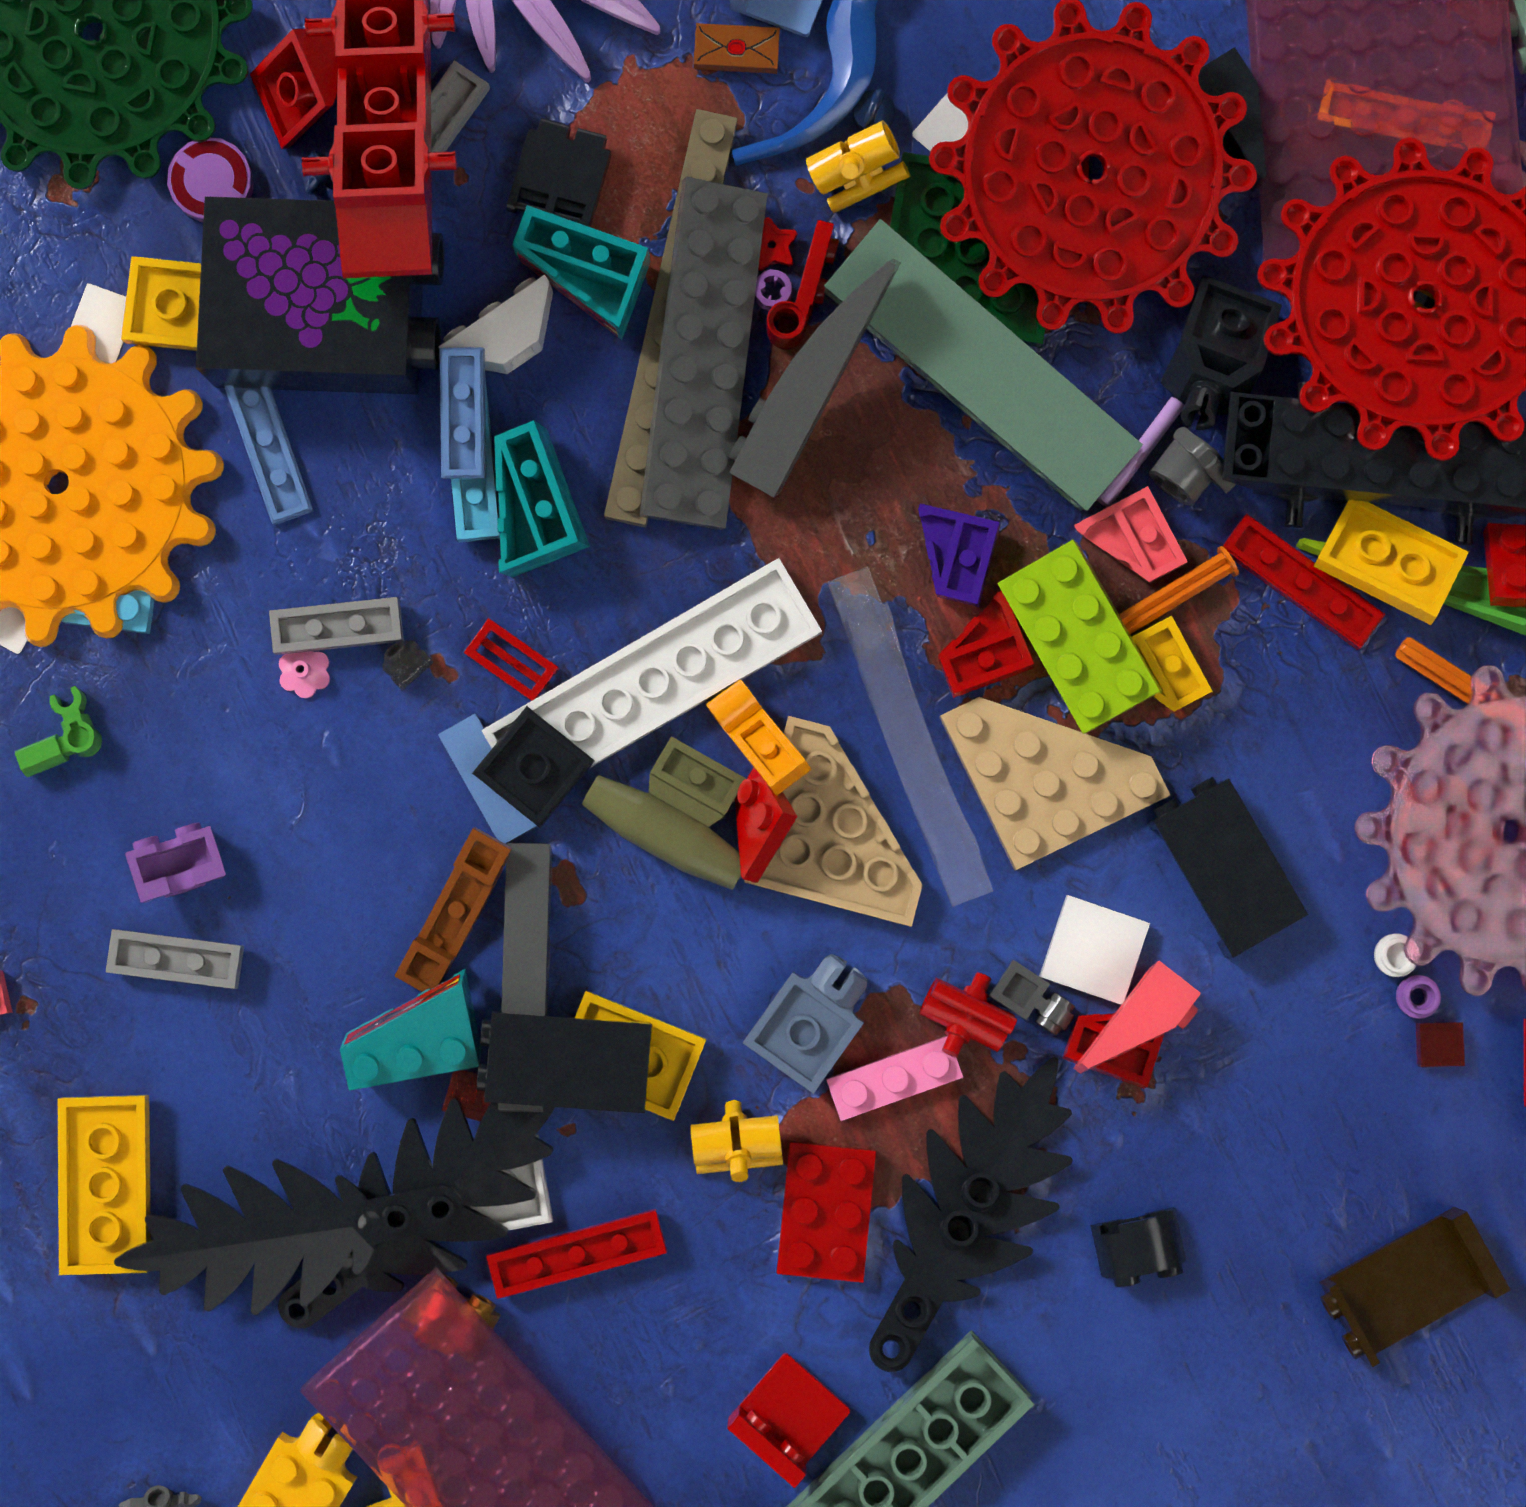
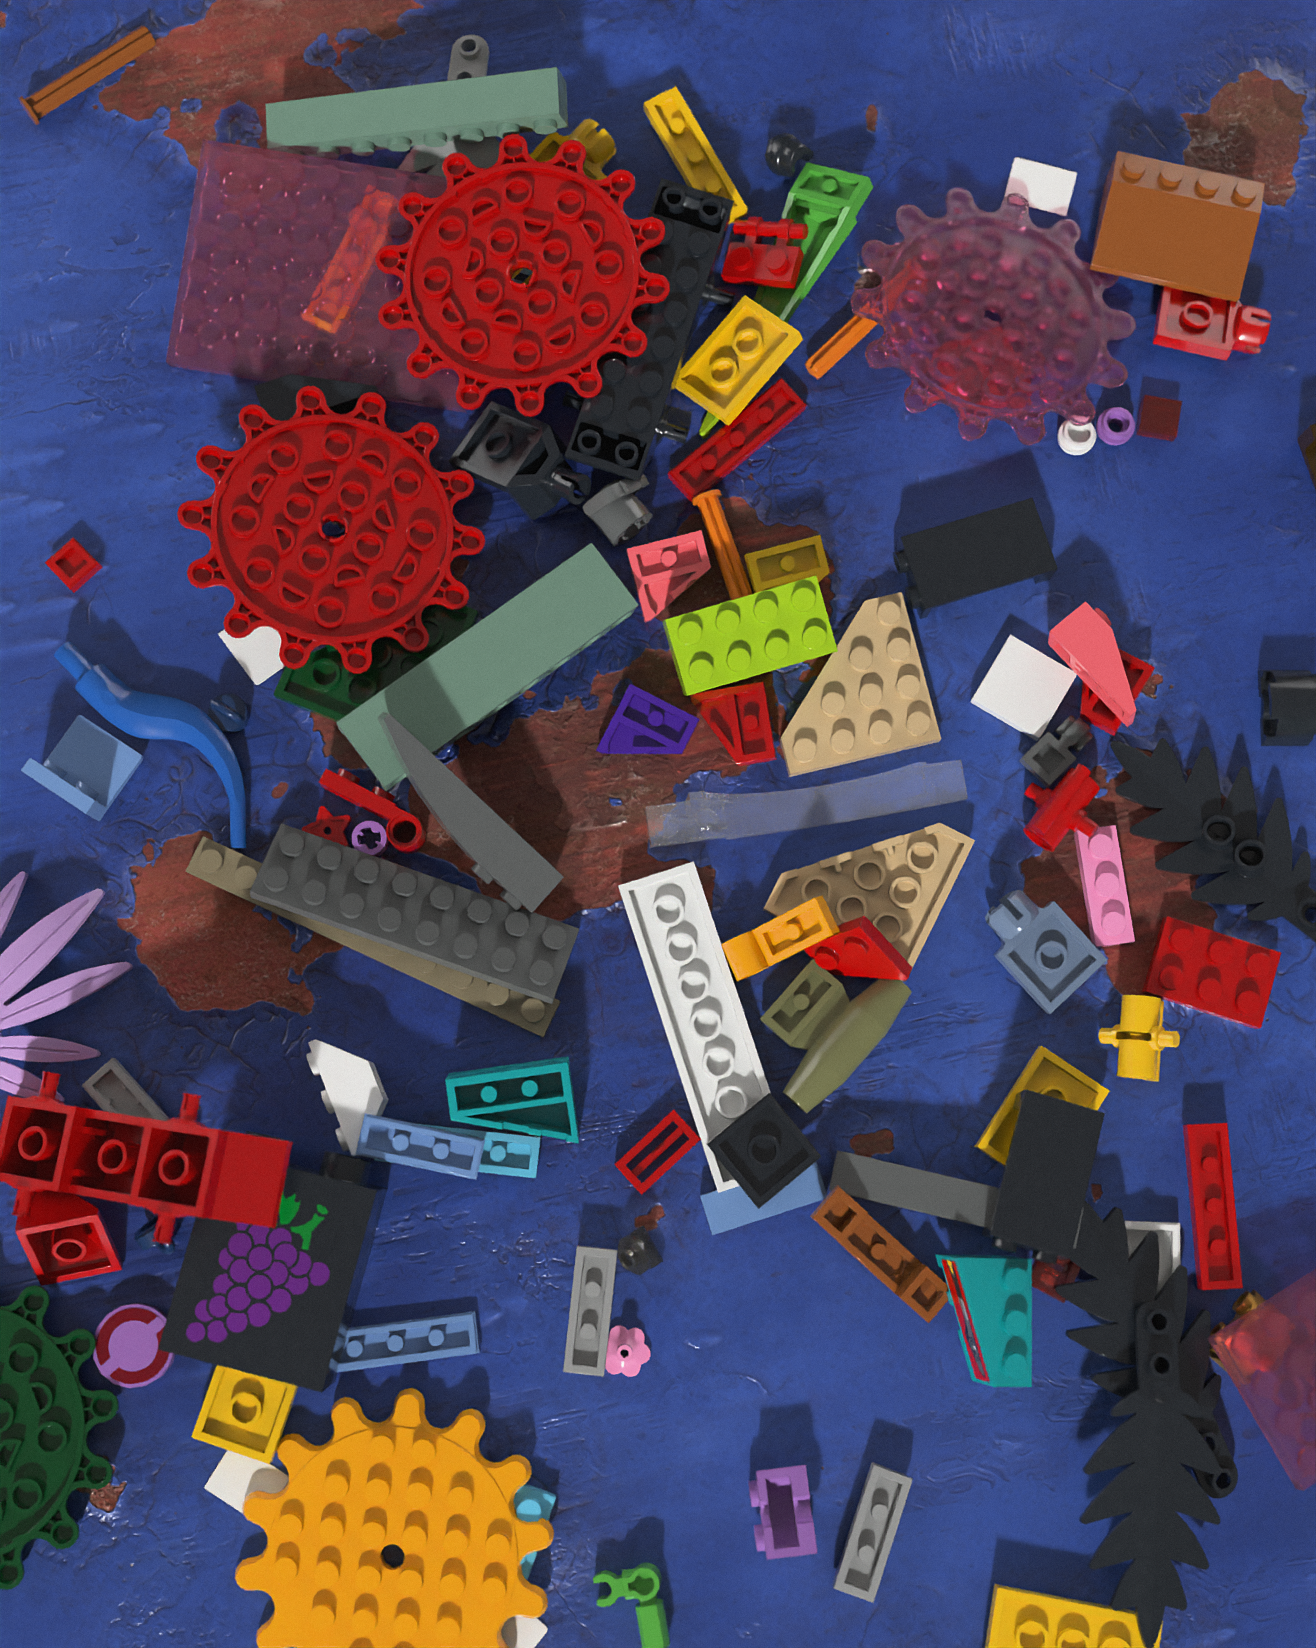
camera: 80 degrees left, 5 degrees down
black plate [506,118,611,227] -> none
teal wedge [512,205,651,340] -> none
dark orange tile [694,23,780,74] -> none
yellow pin [806,120,910,213] -> none
lavender bar [1097,397,1184,507] -> none

